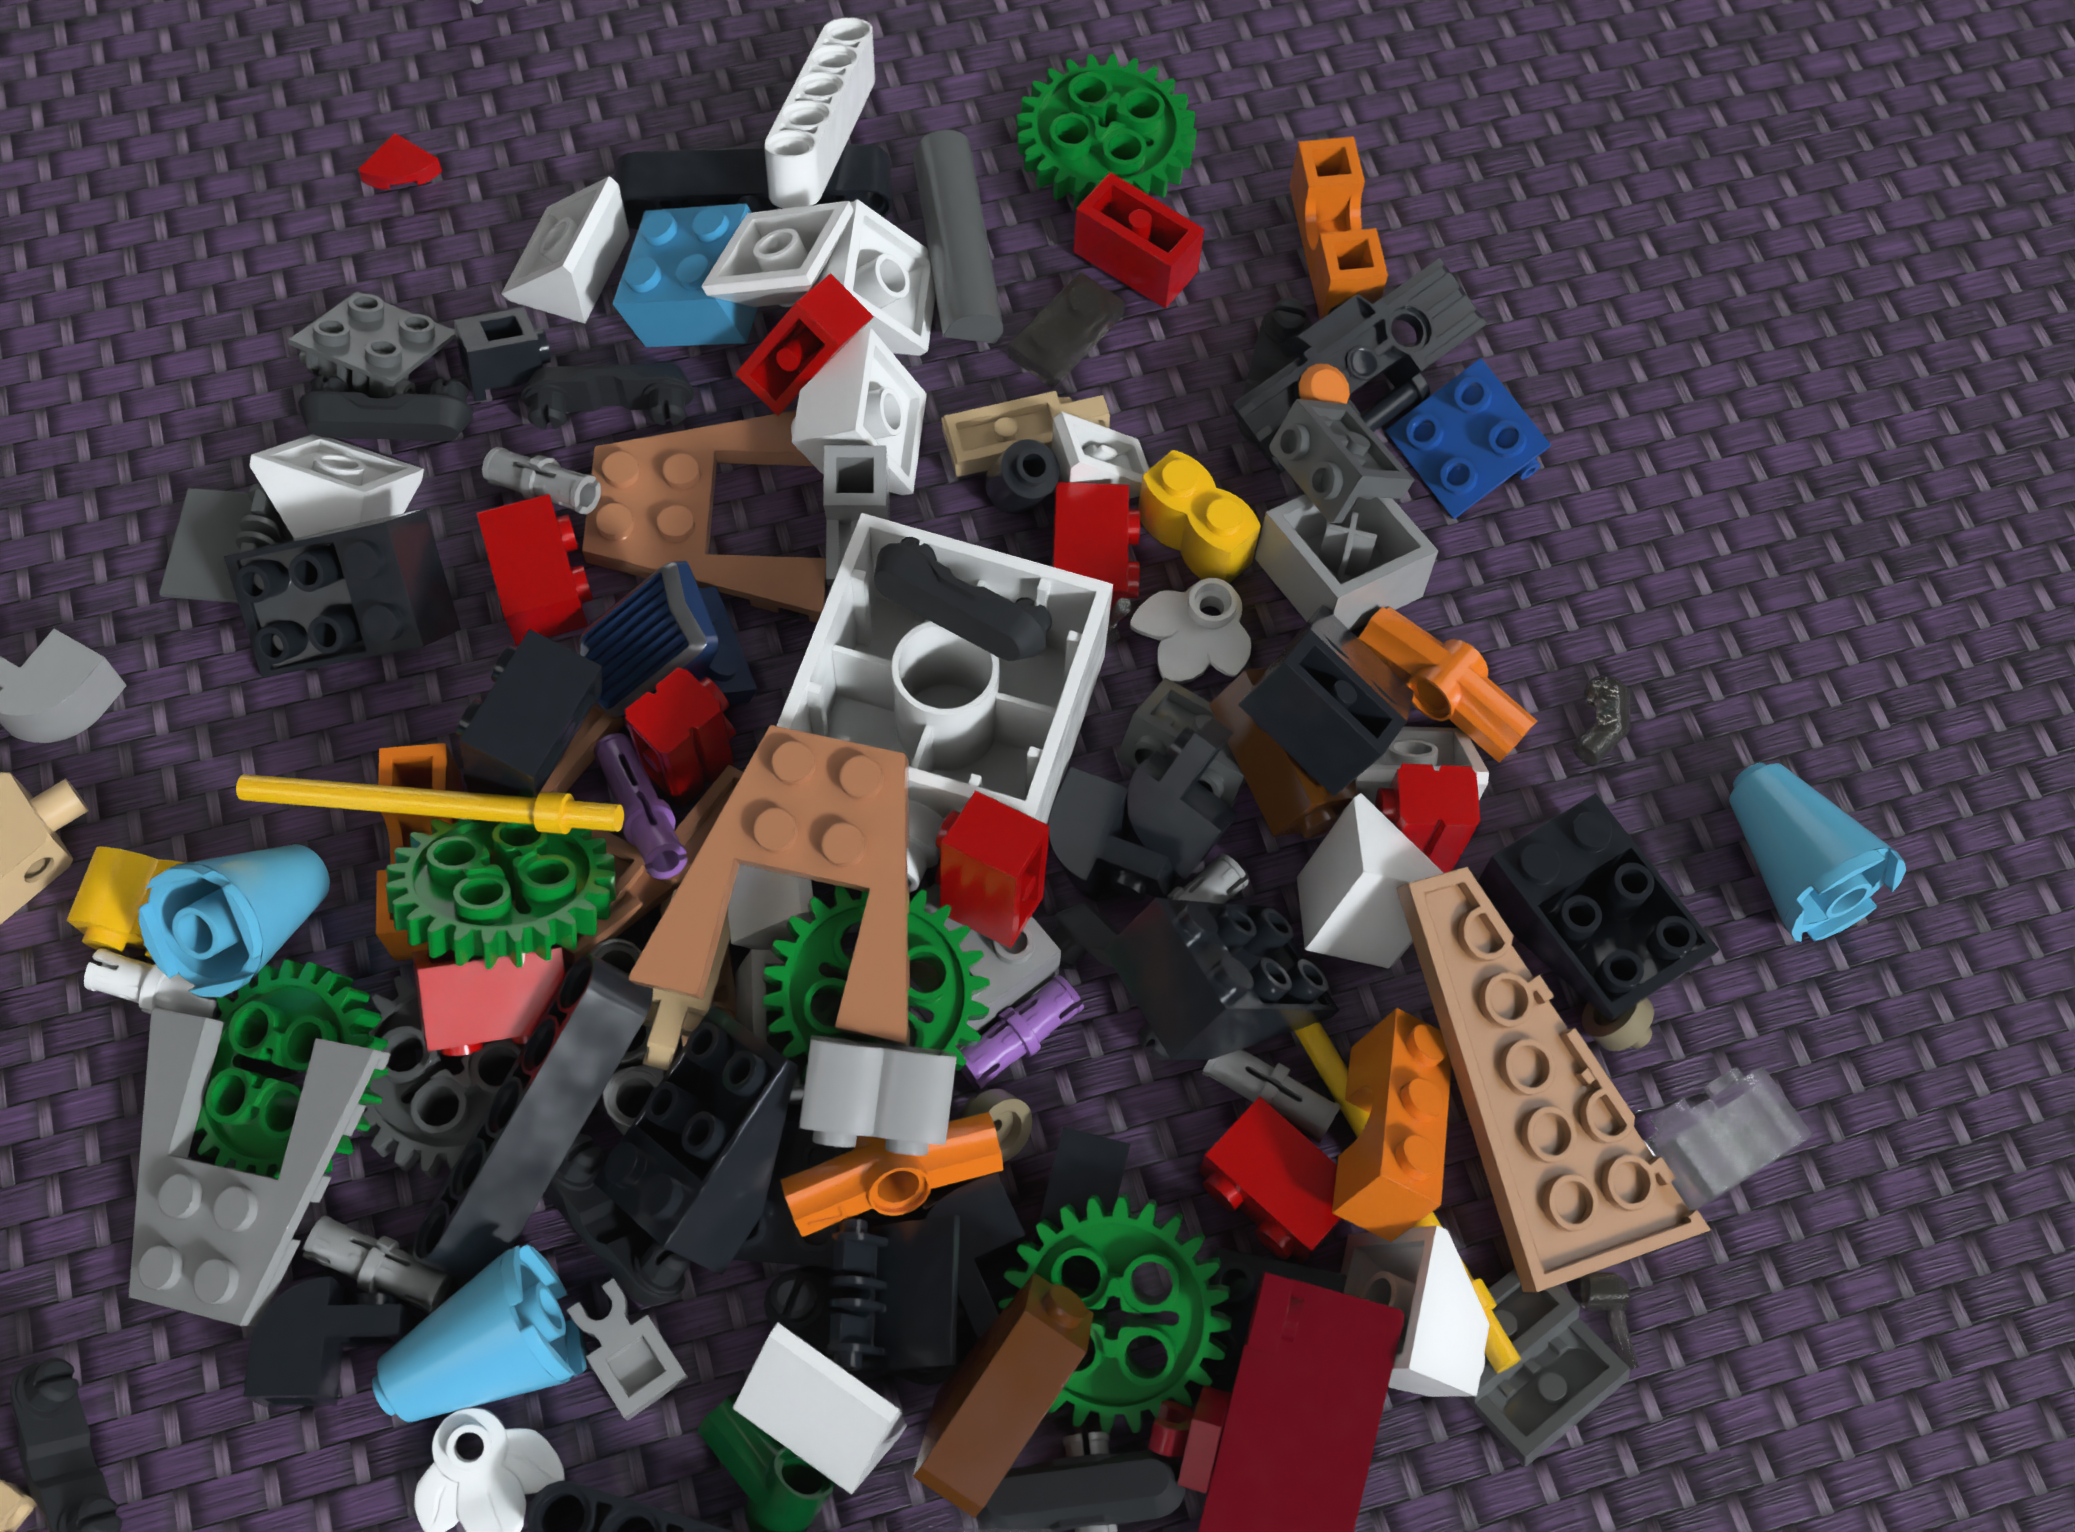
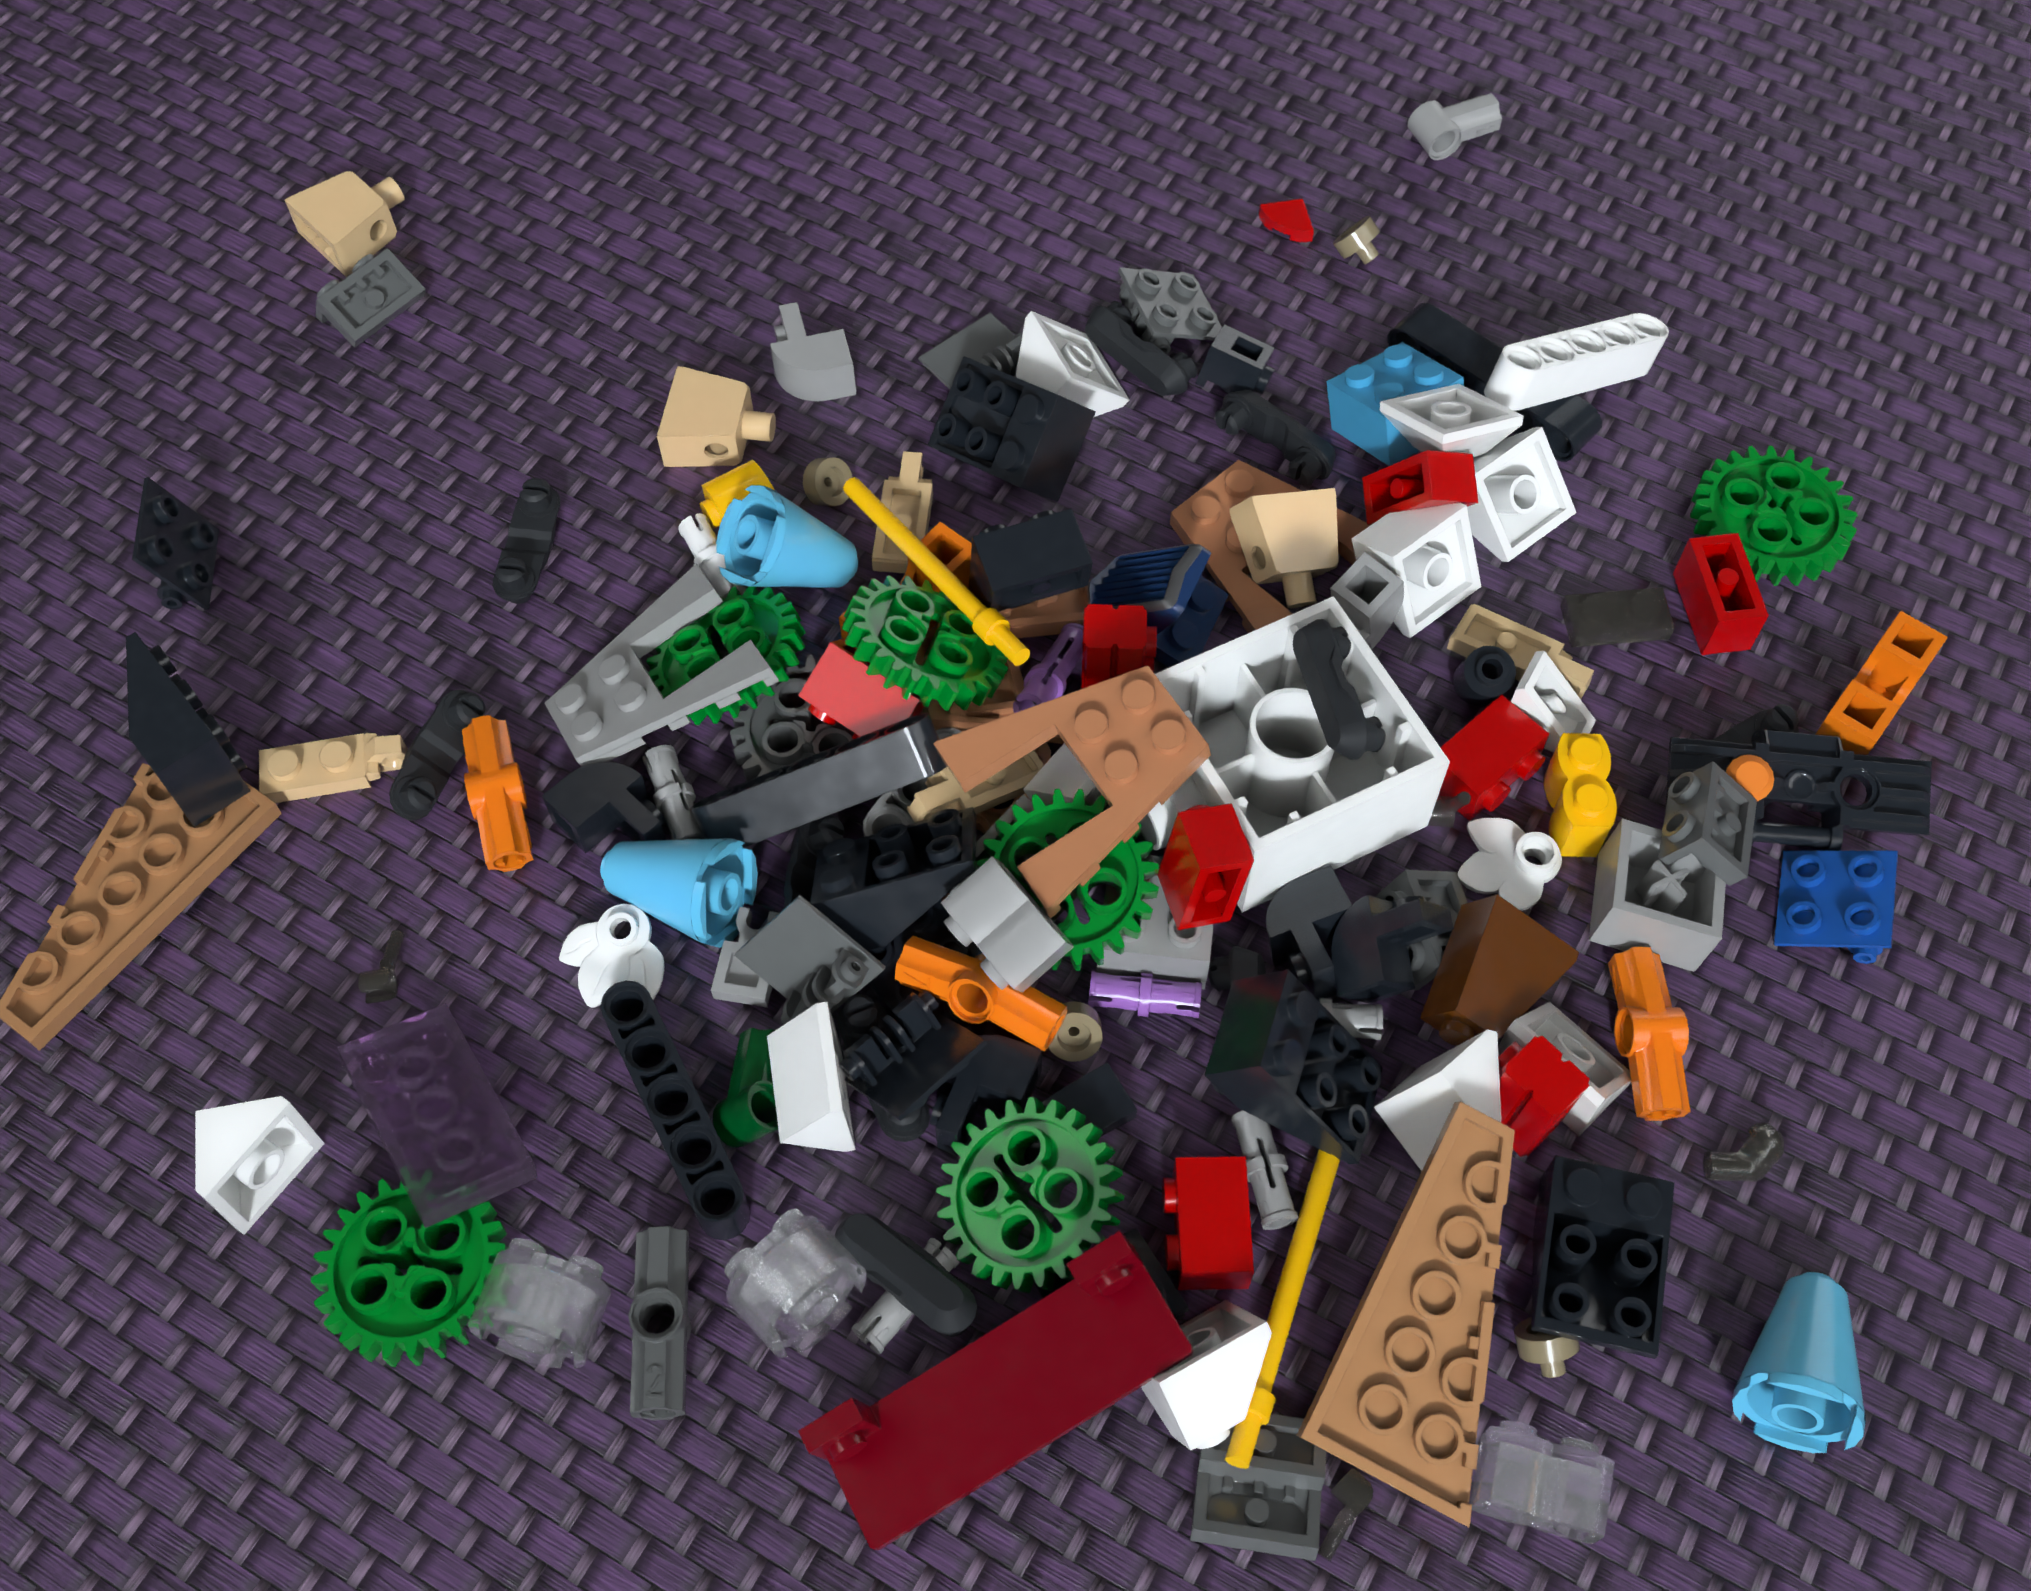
camera: 50 degrees right, 5 degrees down
red brick [477,494,594,646] -> none
light grey pin [482,447,601,514] -> none
white slope [501,176,630,323] -> none
dark grey brick [912,130,1004,344] -> none
reddish brown slope [912,1272,1094,1518] -> none
dark red tile [1148,1385,1232,1493] -> none
black slope [1238,605,1414,796] -> none
orange arch [1332,1008,1451,1242] -> none
none -> orange piece [462,715,534,872]
none -> dark grey hinge [734,895,886,1025]
none -> dark tan tile [803,457,852,506]
none -> tan hinge [872,451,933,573]
none -> tan torso [1229,488,1339,608]
none -> dark tan tile [1333,215,1380,265]

